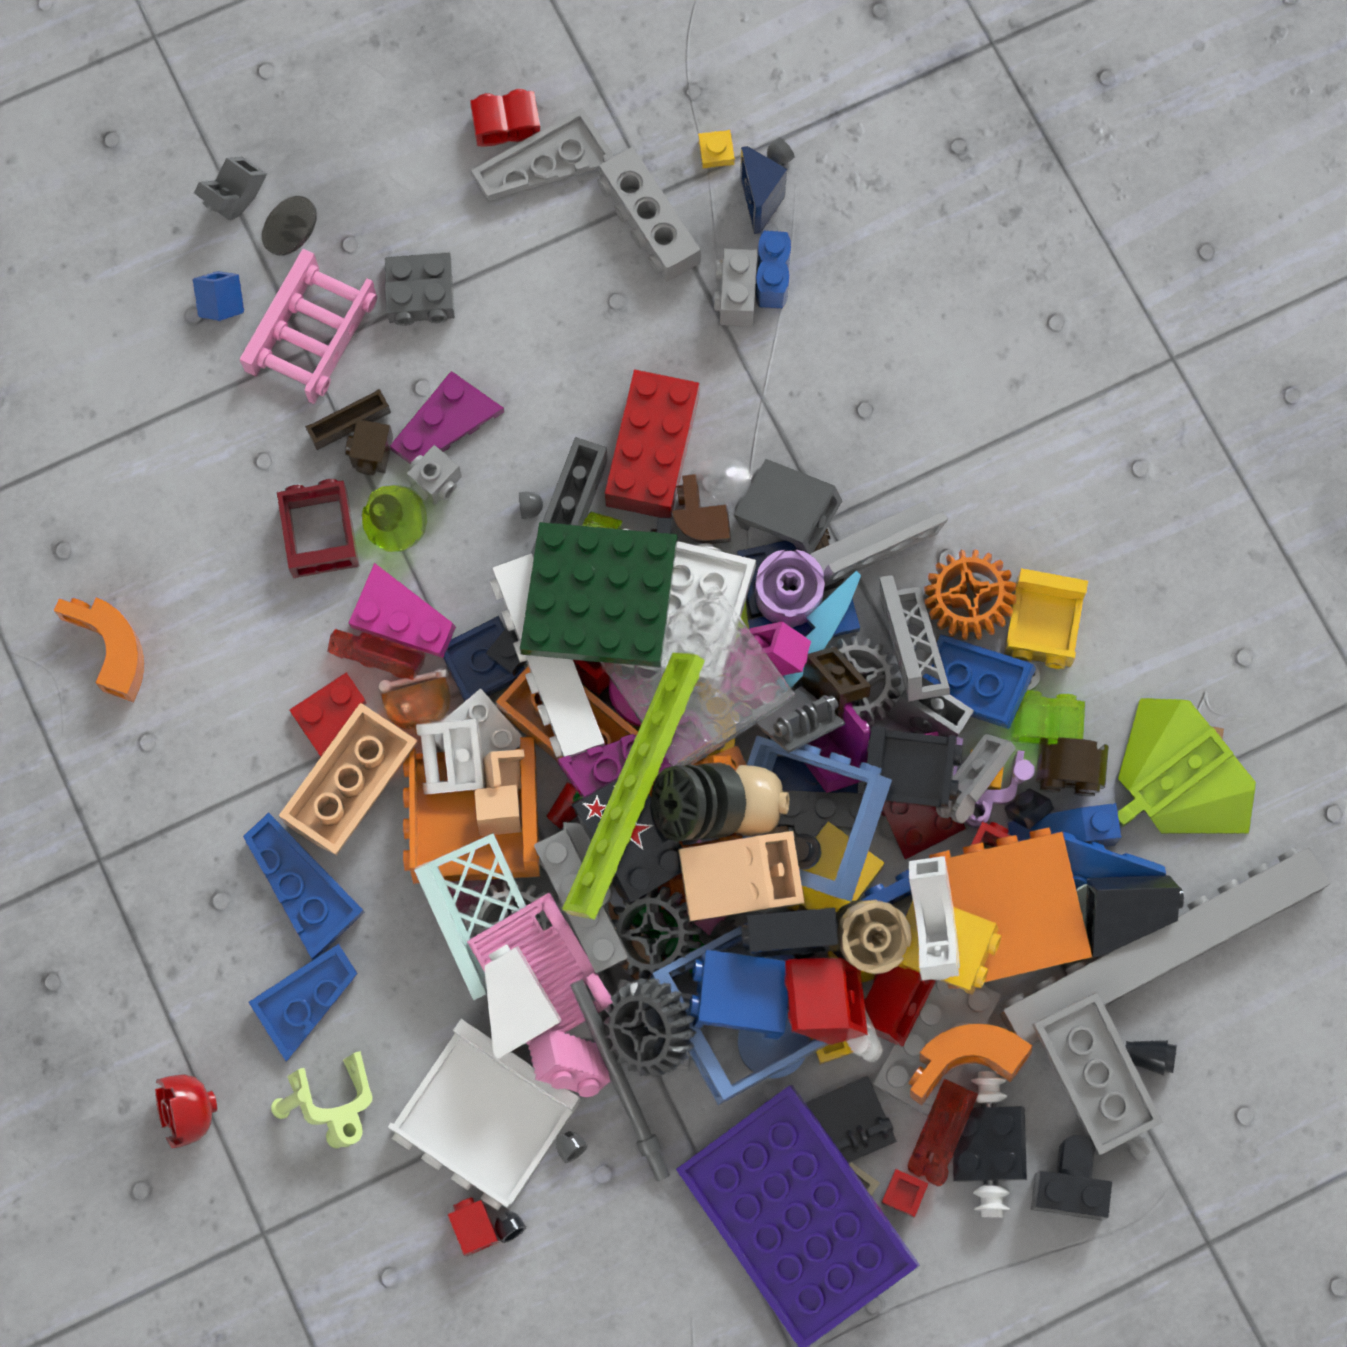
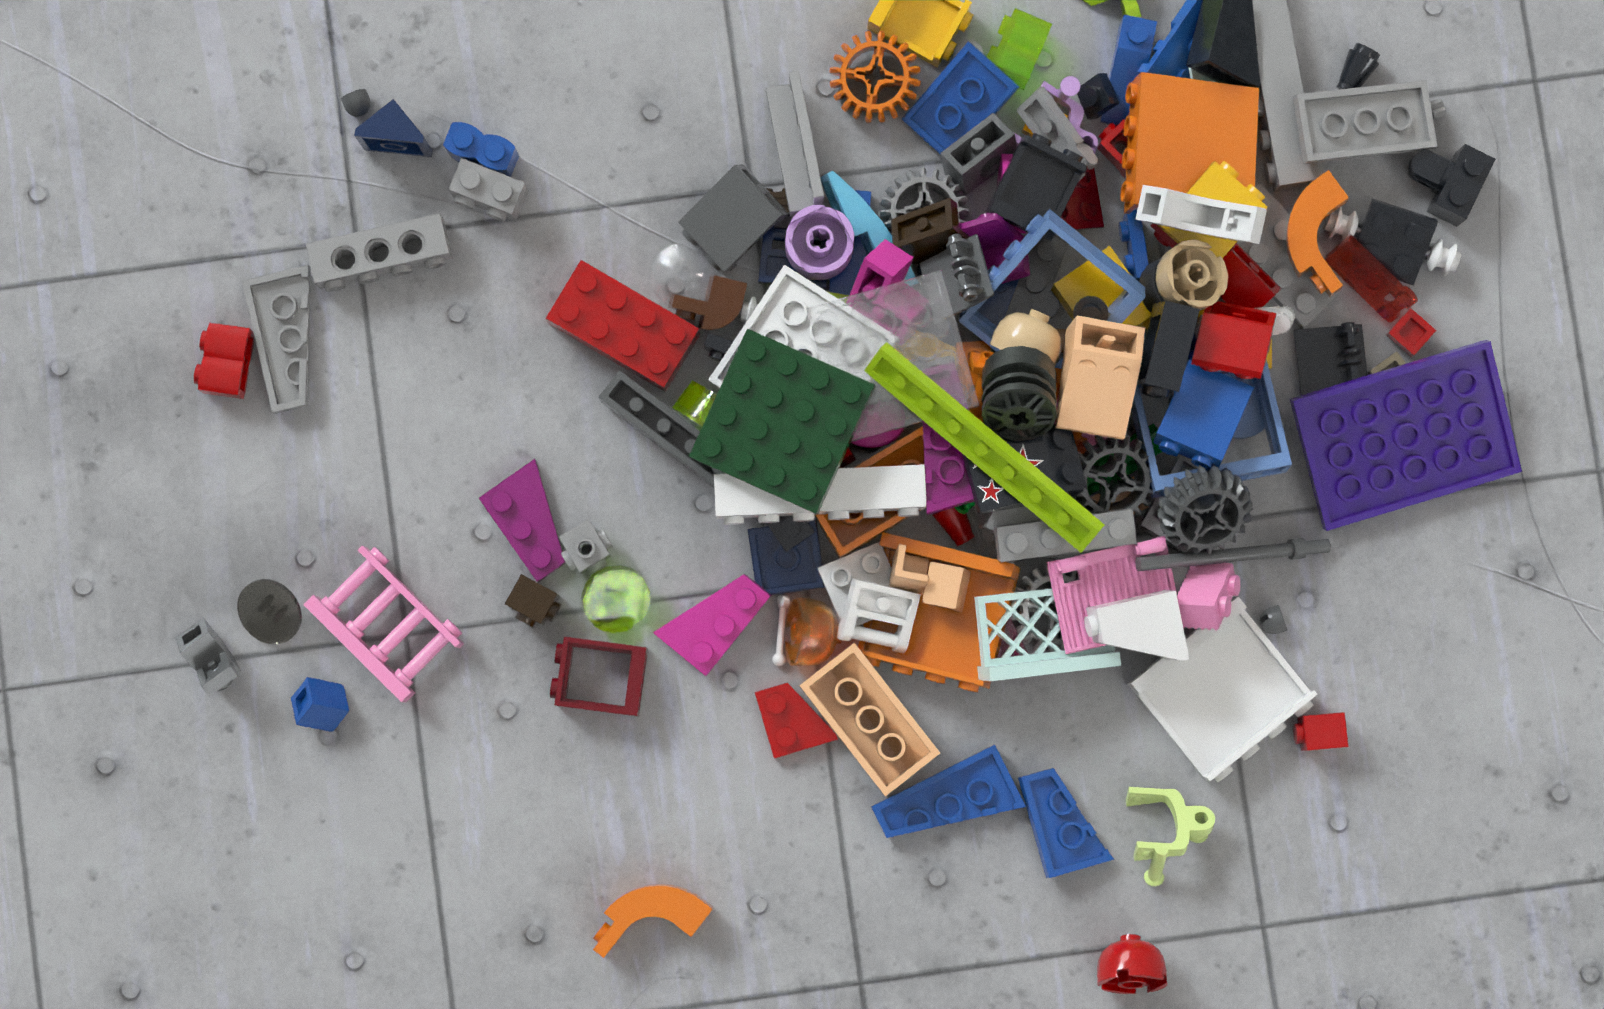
camera: 75 degrees left, 10 degrees up
dark brown piece [305,389,391,450] -> none
clear red hinge [327,629,426,680] -> none
dark grey plate [385,252,455,326] -> none
black hinge [494,1211,526,1243] -> none
dark grey hinge [519,491,543,519] -> none
yellow plate [698,130,735,169] -> none
light grey fence [879,575,950,701] -> none
dark brown brick [1035,737,1109,797] -> none

